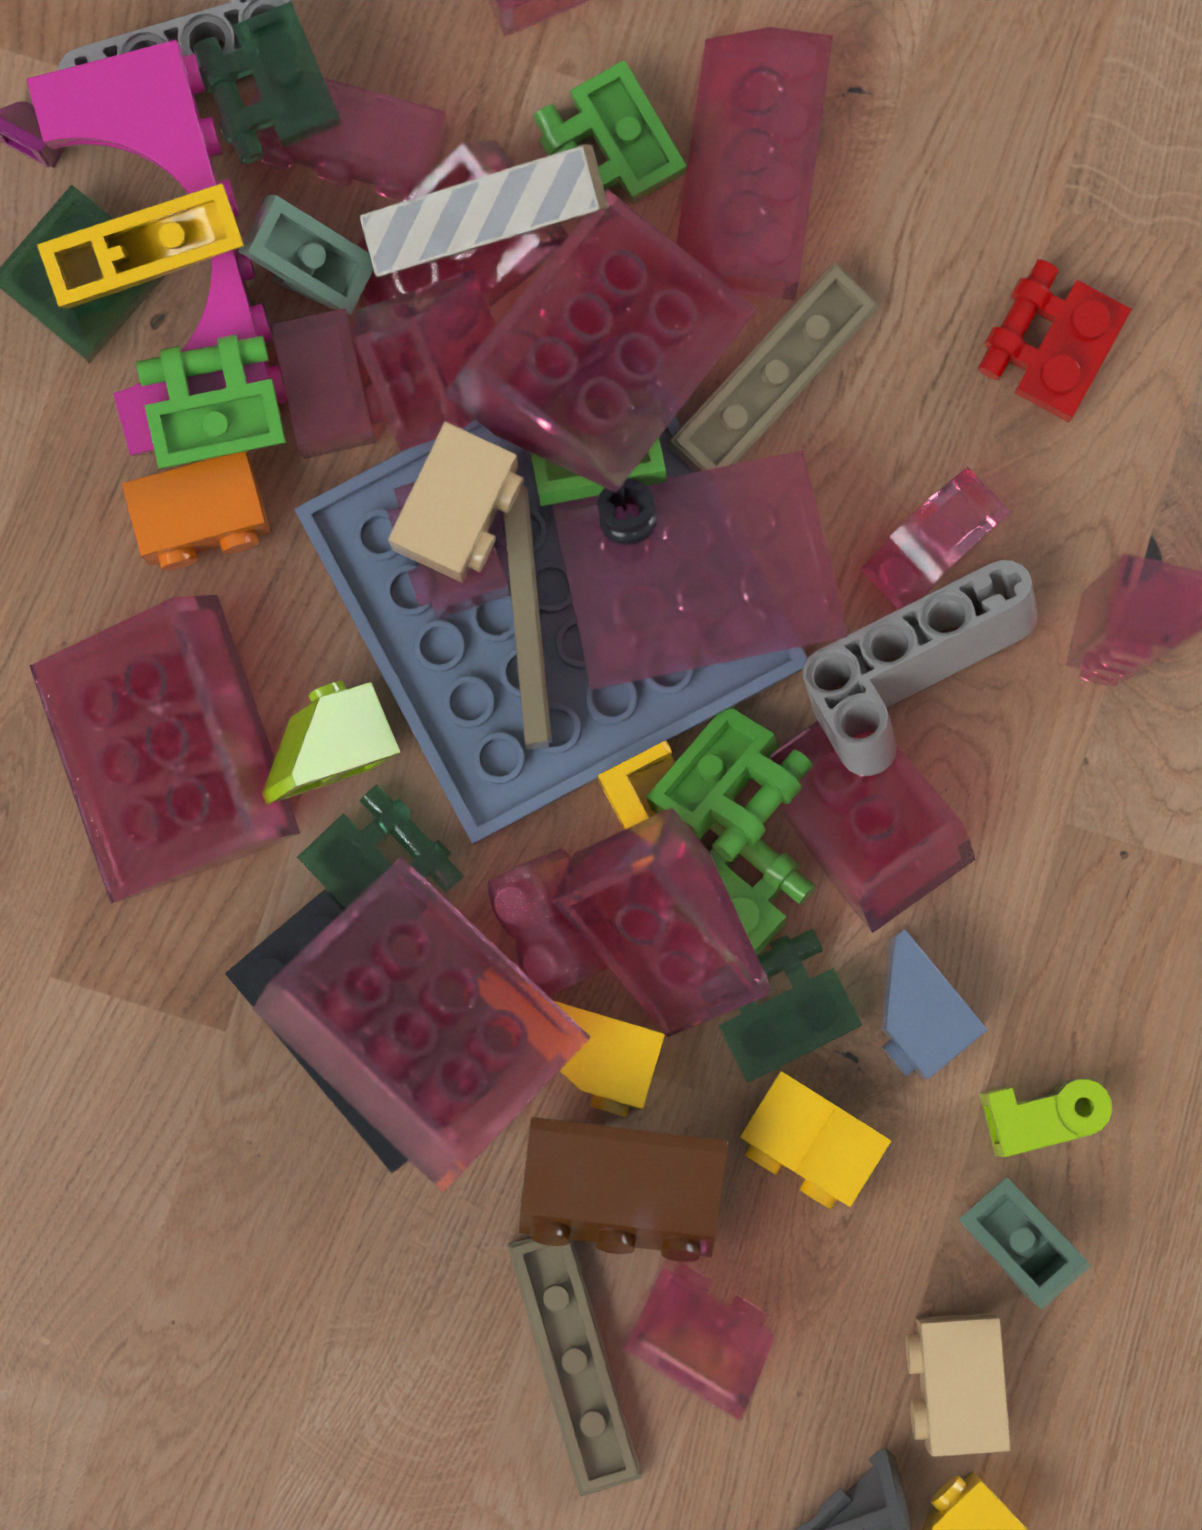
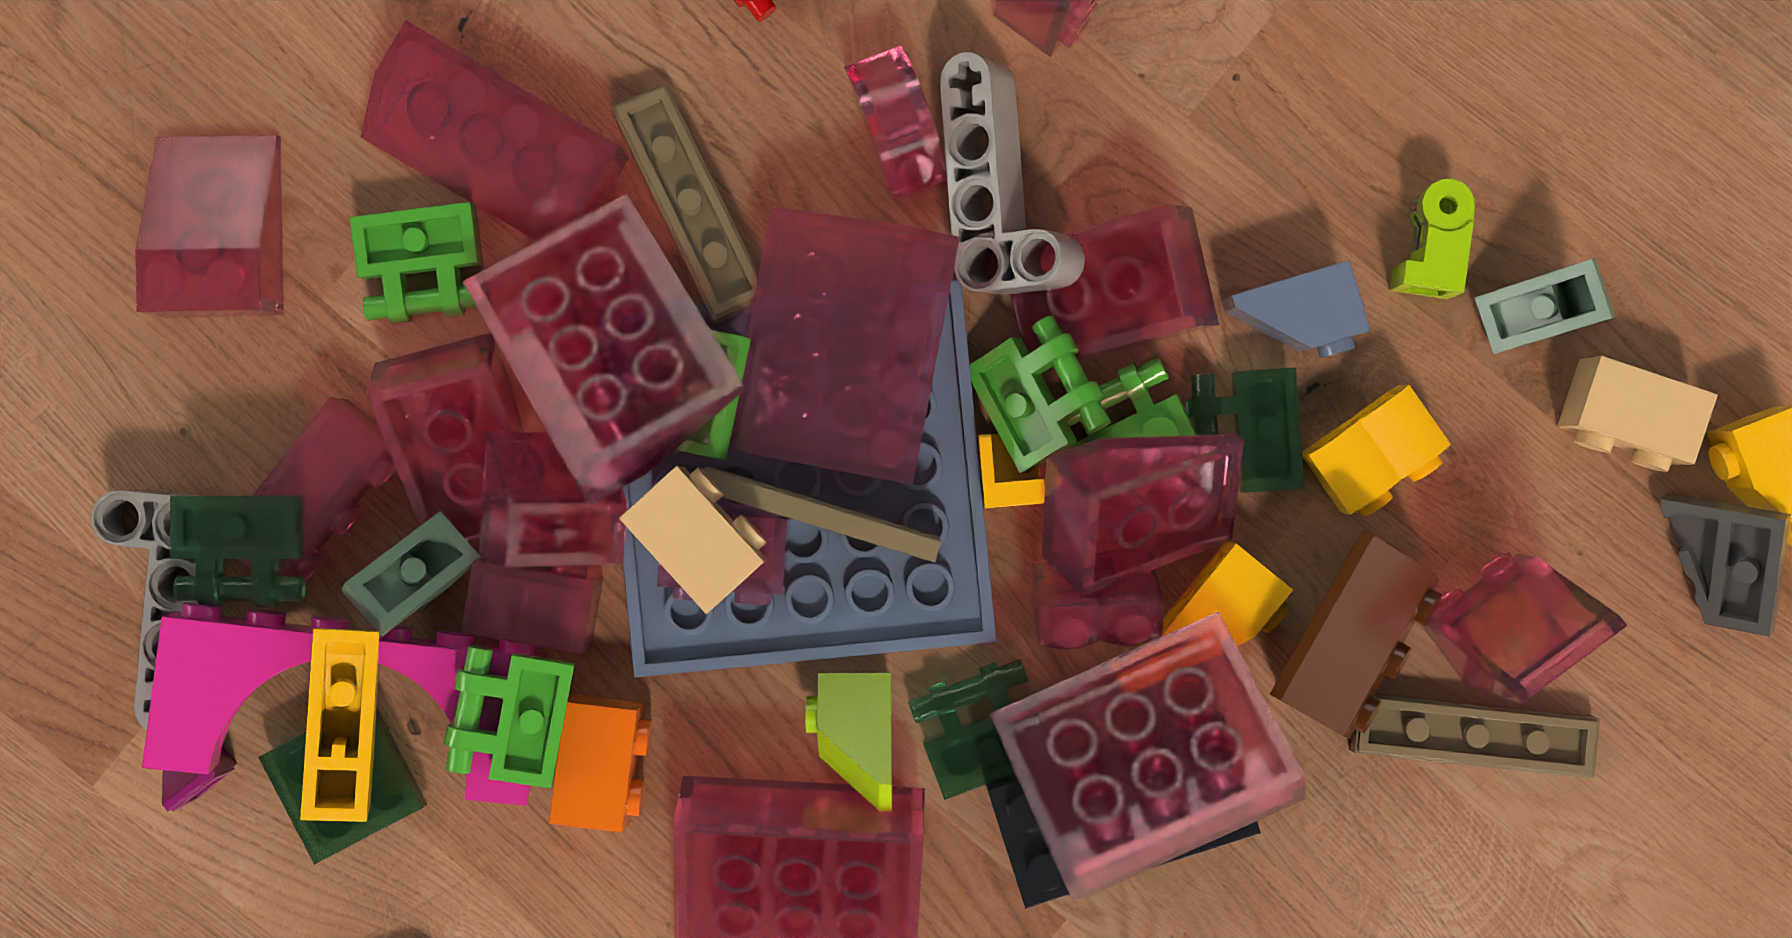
camera: 70 degrees left, 5 degrees up
tile [359,145,609,277] -> none
black bush [597,479,657,545] -> none

